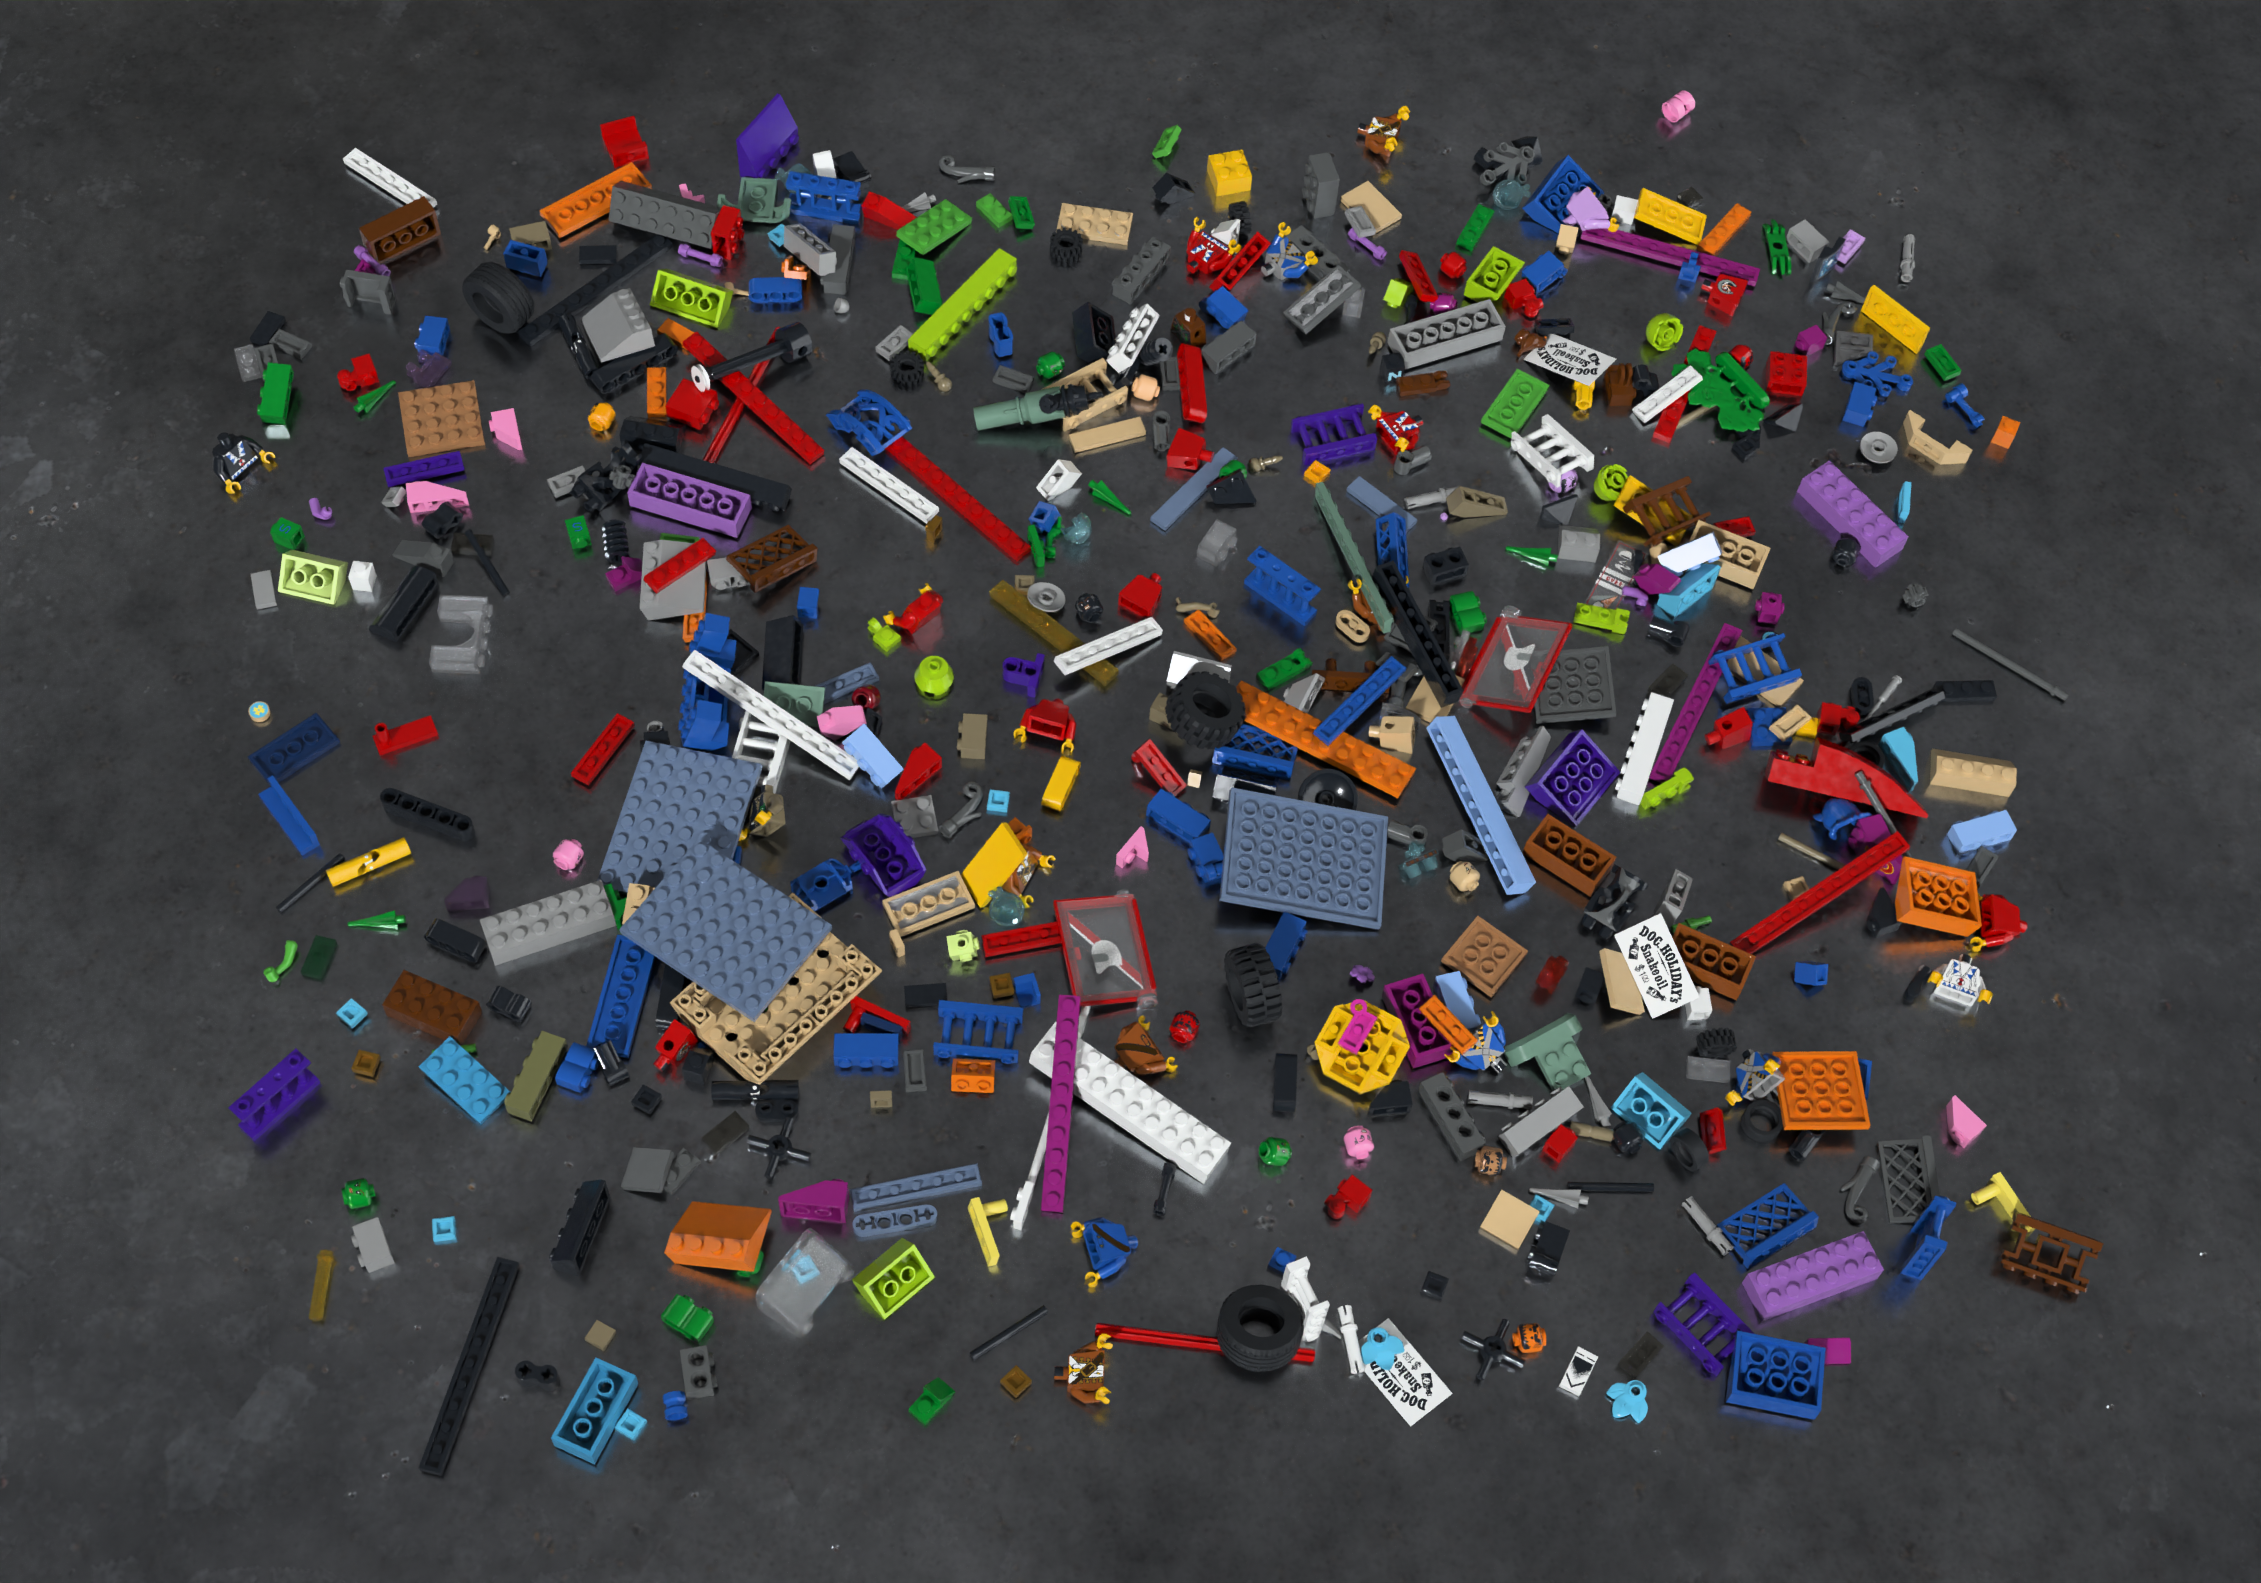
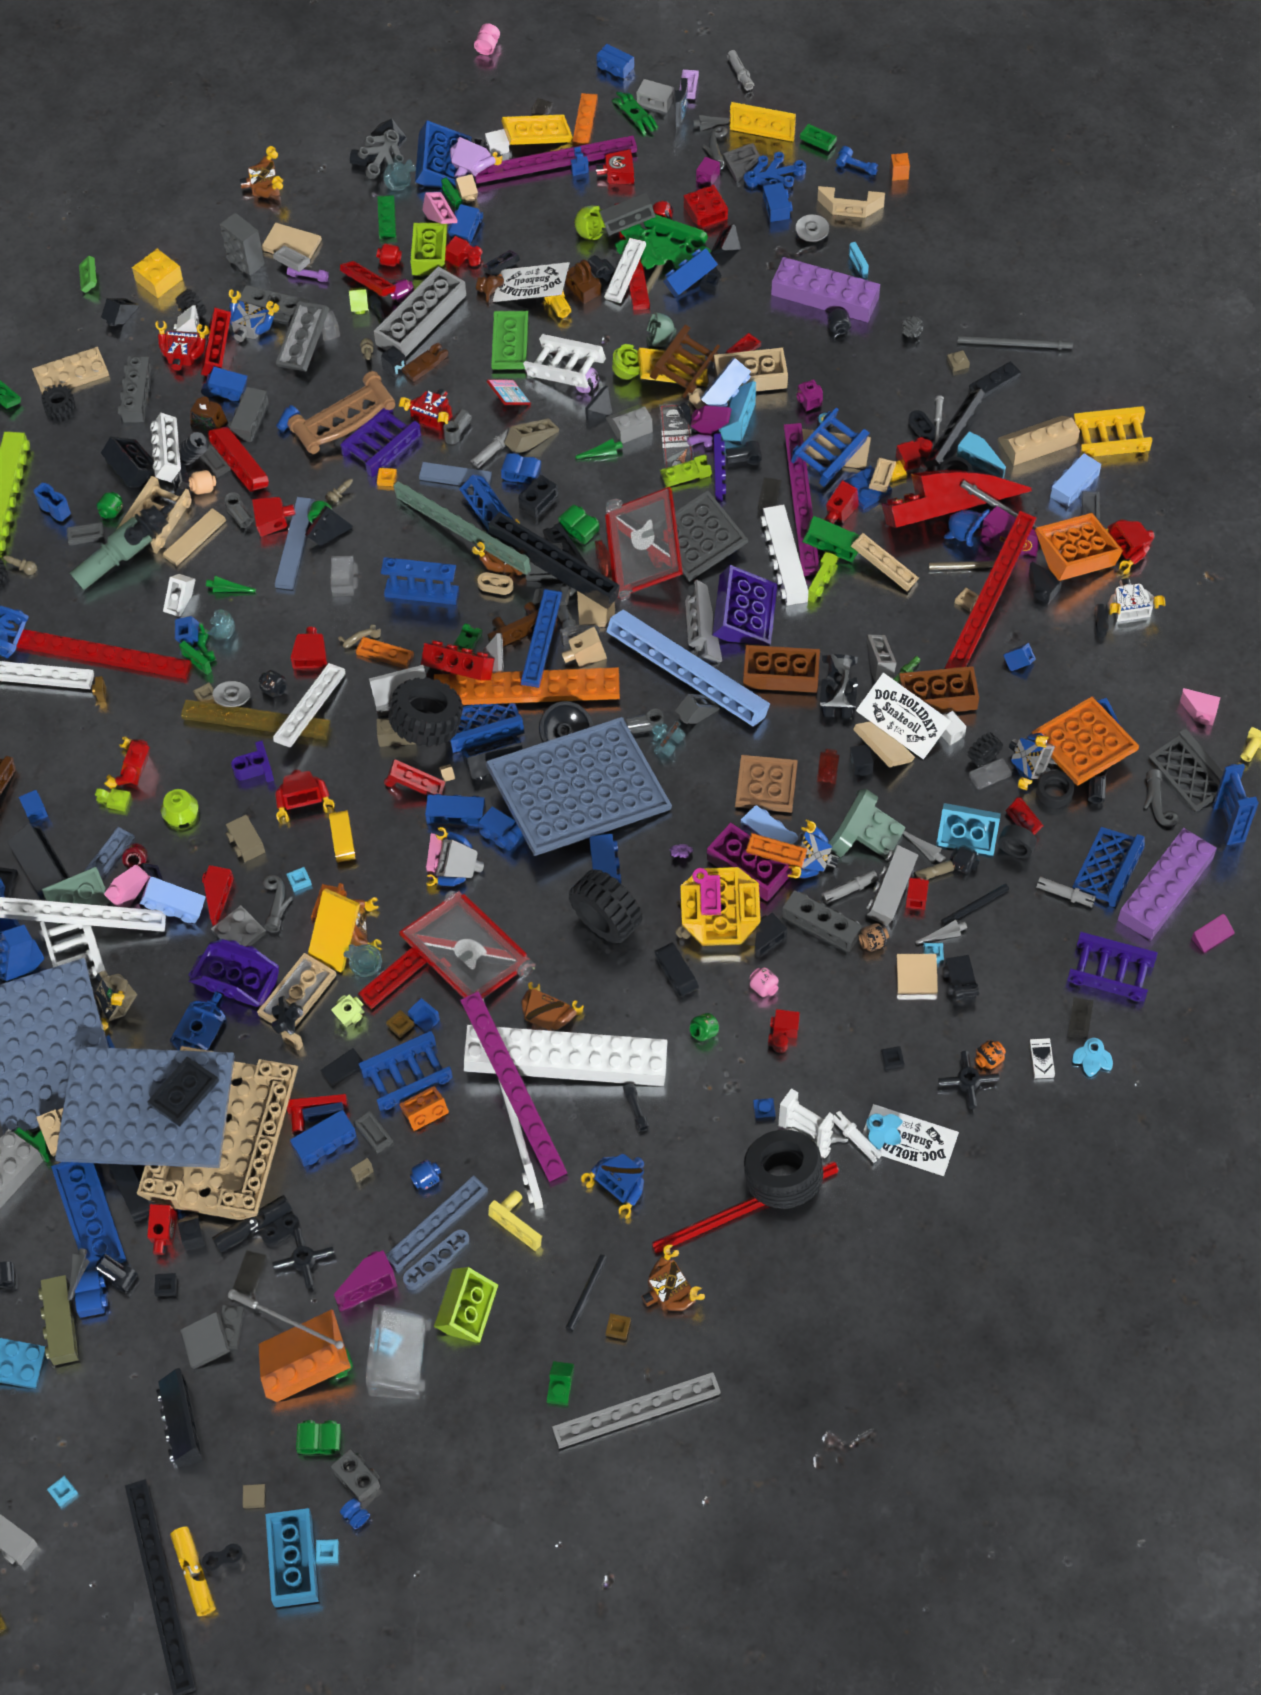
camera: 25 degrees left, 0 degrees up
red head [1169,1010,1200,1043] -> none
clear plate [1448,630,1470,673] -> none
tan head [1450,861,1480,892] -> none
blue slope [1726,1330,1826,1420] -> none
none -> dark grey piece [68,1248,90,1300]
none -> black plate [147,1056,219,1127]
none -> yellow piece [170,1527,216,1616]
none -> light grey piece [228,1289,344,1349]
none -> black hips [272,996,303,1035]
none -> blue cone [276,405,301,432]
none -> medium nougat piece [287,371,396,454]
none -> blue head [410,1159,441,1190]
none -> red brick [421,640,495,680]
none -> bright pink slope [422,192,457,224]
none -> light grey torso [426,827,484,886]
none -> green plate [441,177,462,211]
none -> piece [486,380,531,405]
none -> blue brick [501,453,541,485]
none -> light grey plate [552,1372,721,1449]
none -> blue brick [596,44,634,78]
none -> dark grey brick [599,193,656,236]
none -> sand green cylinder [646,312,676,348]
none -> blue brick [663,248,718,297]
none -> dark purple plate [714,434,726,502]
none -> green brick [802,516,860,563]
none -> tan tile [851,533,919,592]
none -> dark tan plate [947,350,970,372]
none -> yellow fence [1073,406,1152,457]

